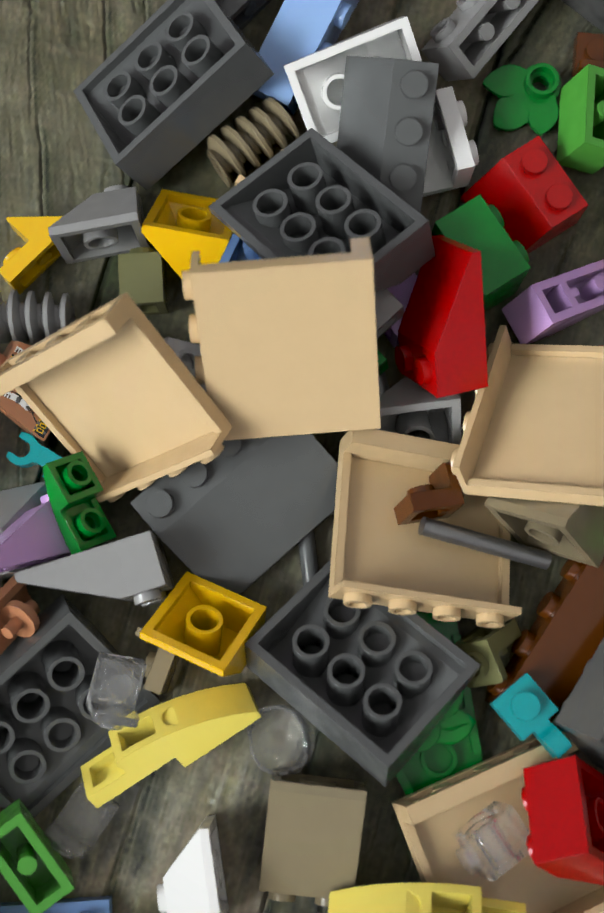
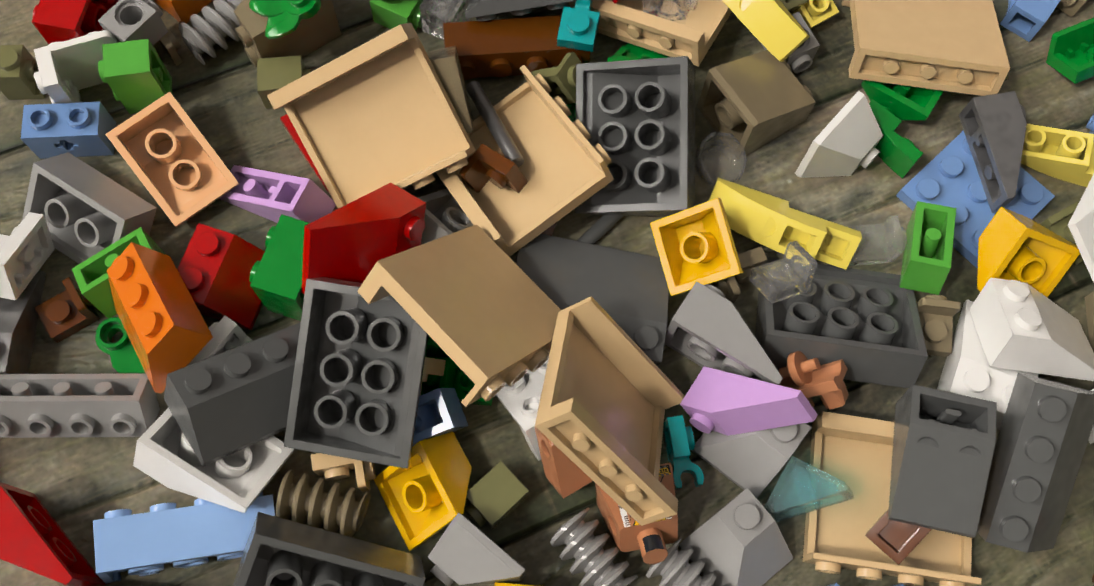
camera: 135 degrees left, 10 degrees down
green slope [42,451,117,555] -> none
none -> orange slope [107,242,213,394]

